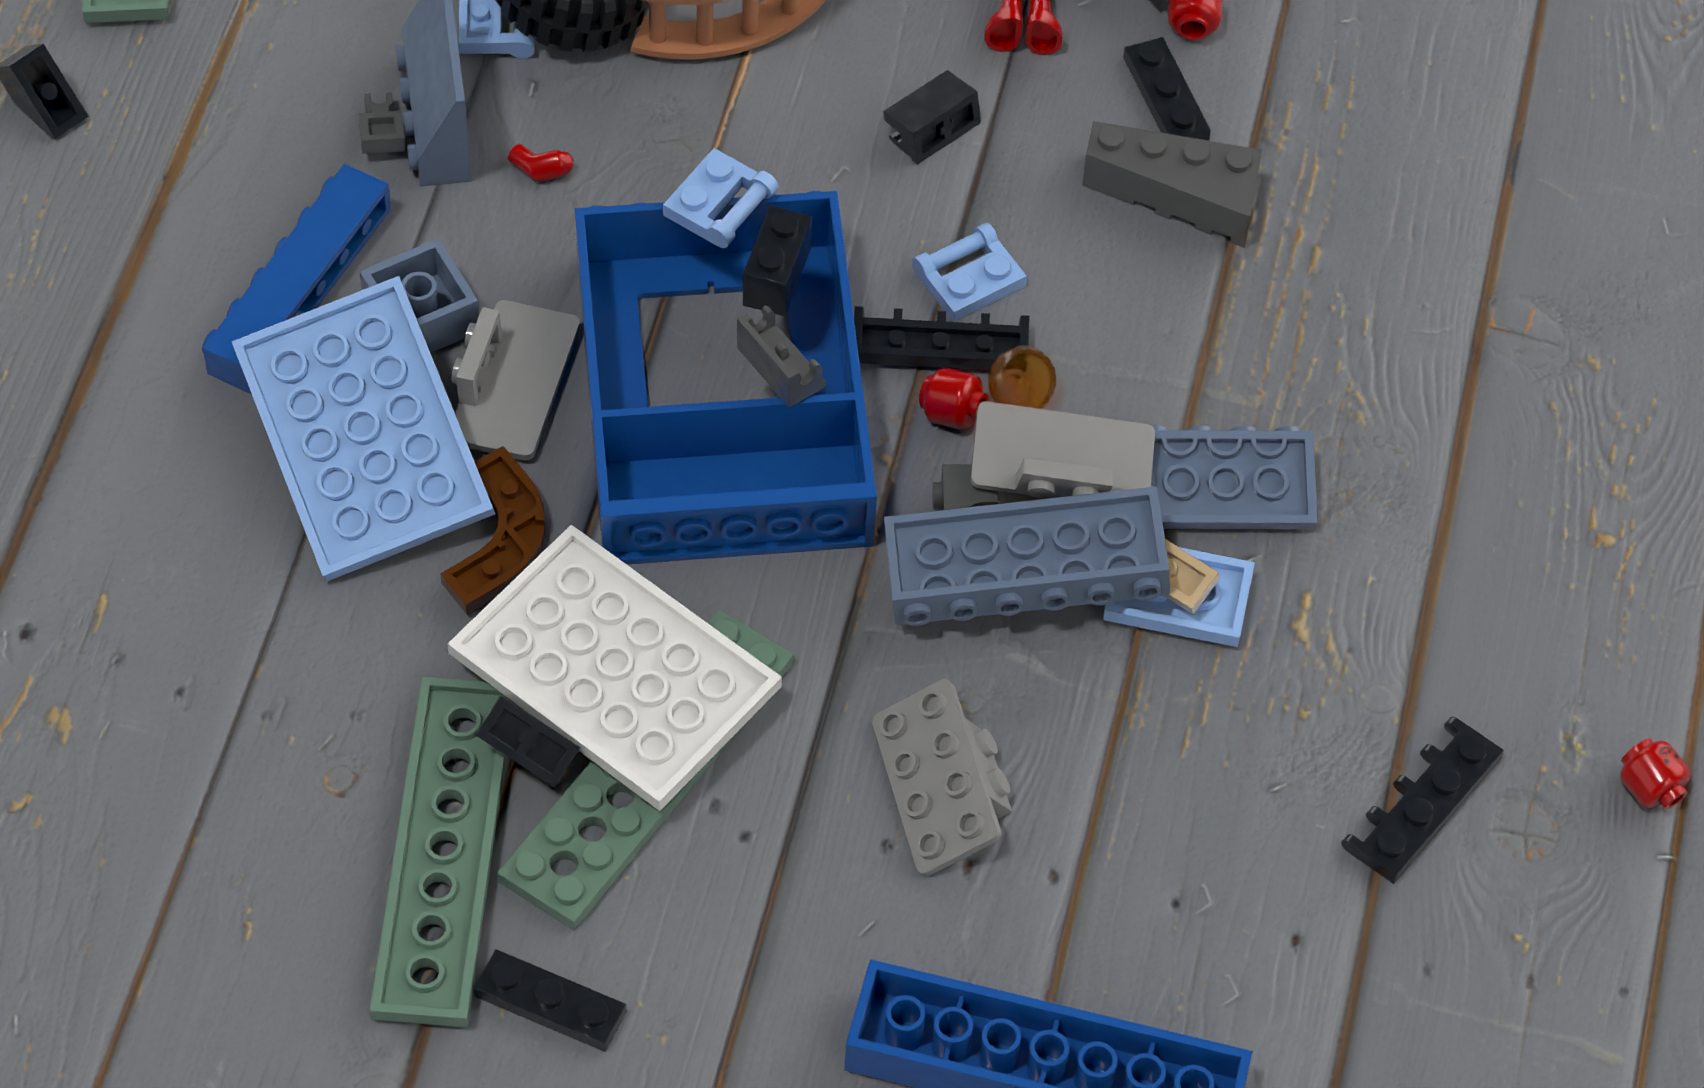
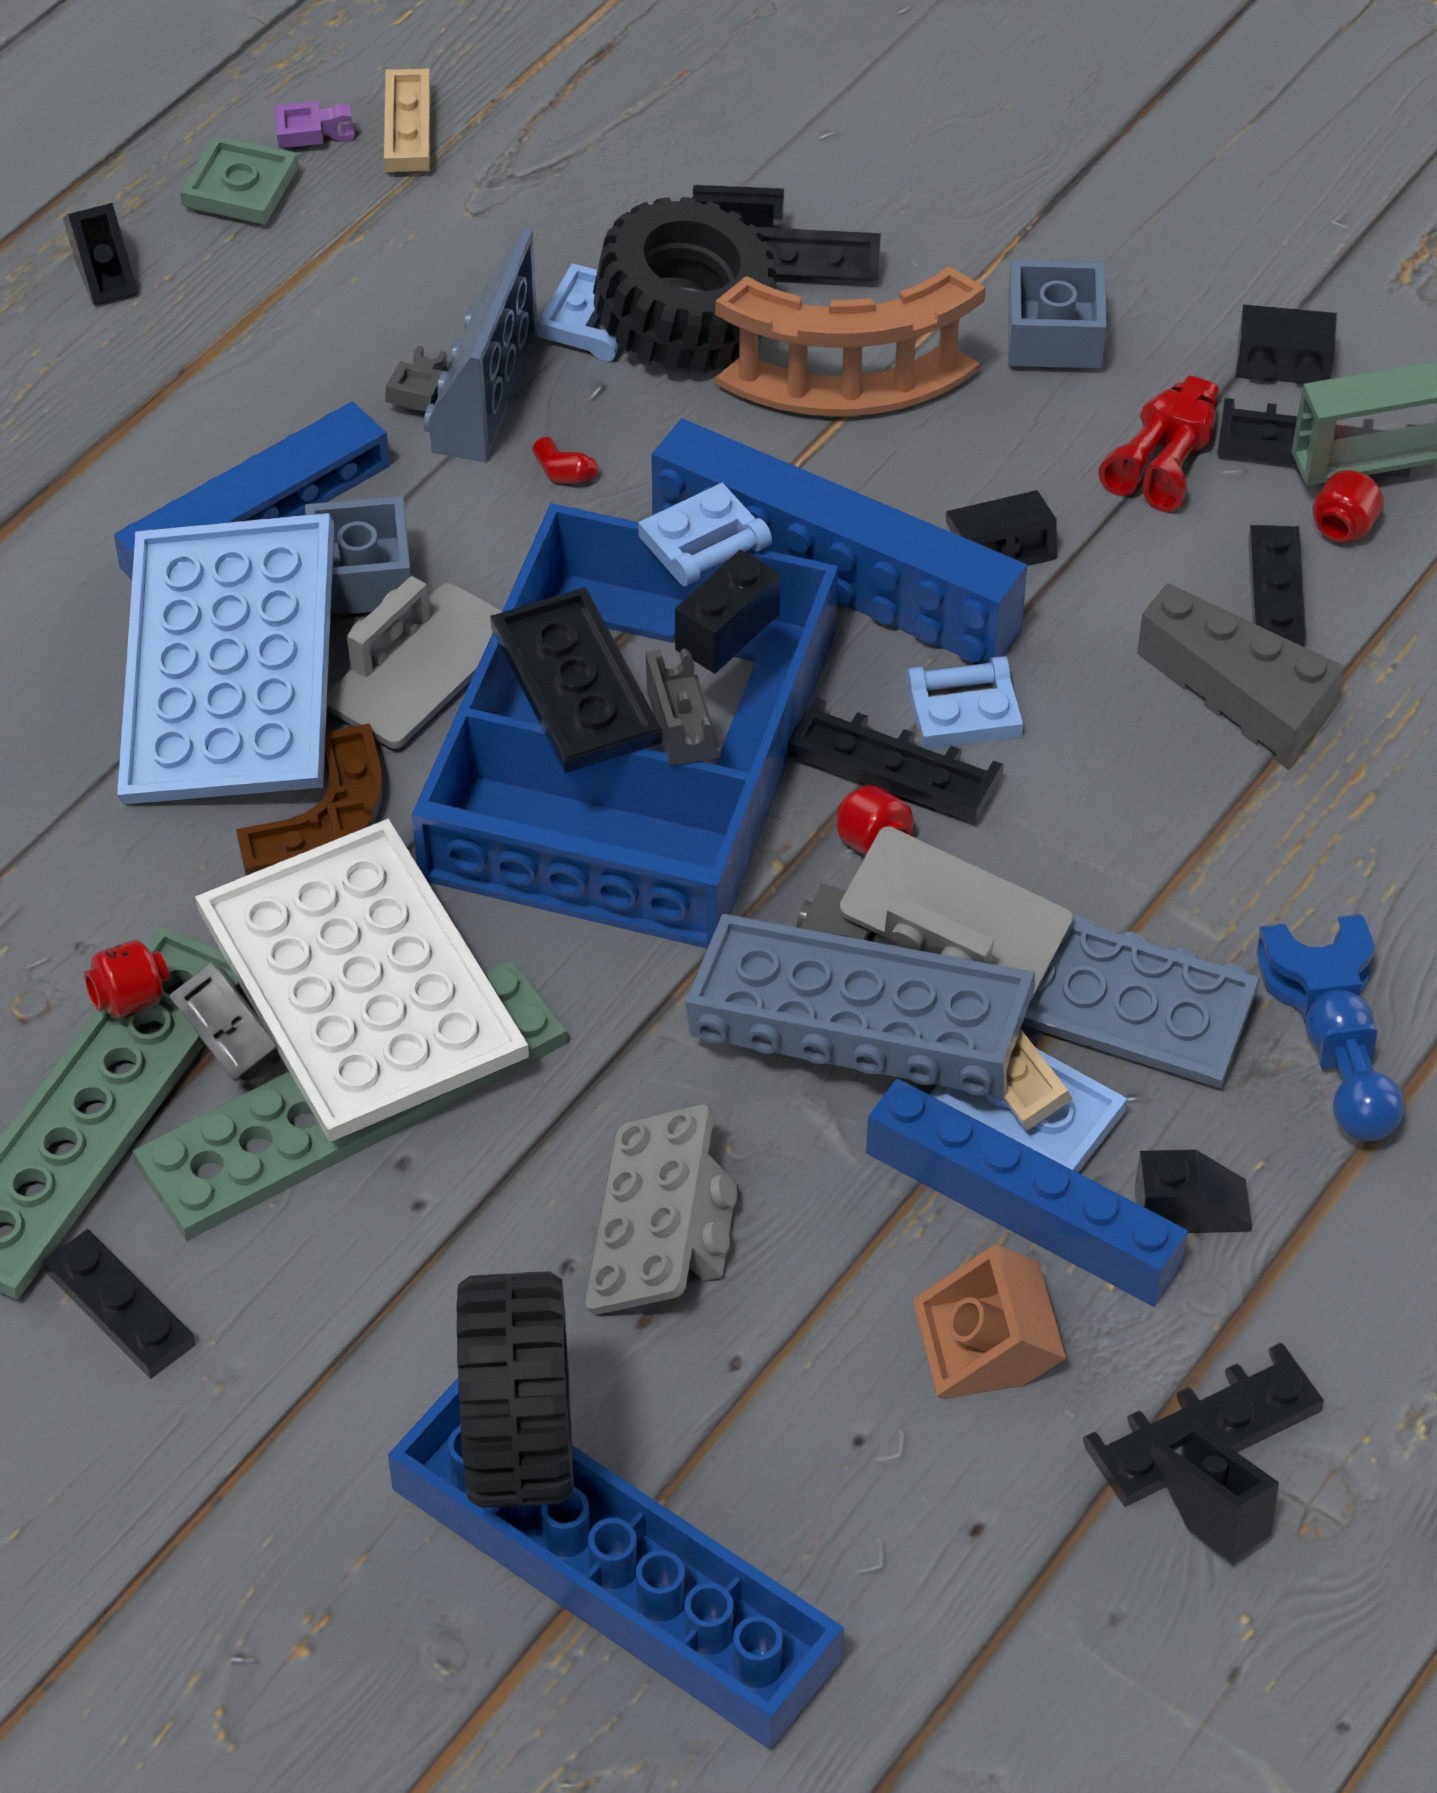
camera: 25 degrees right, 5 degrees down
clear orange piece [988,346,1056,409] -> none
none -> red head [84,940,169,1019]
none -> black tyre [456,1271,573,1508]
none -> black tile [490,587,662,773]
none -> blue brick [651,418,1028,664]
none -> blue brick [866,1078,1188,1307]
none -> nougat slope [913,1244,1066,1399]
none -> black slope [1134,1149,1252,1233]
none -> black slope [1150,1420,1279,1561]
none -> blue piece [1257,914,1404,1141]

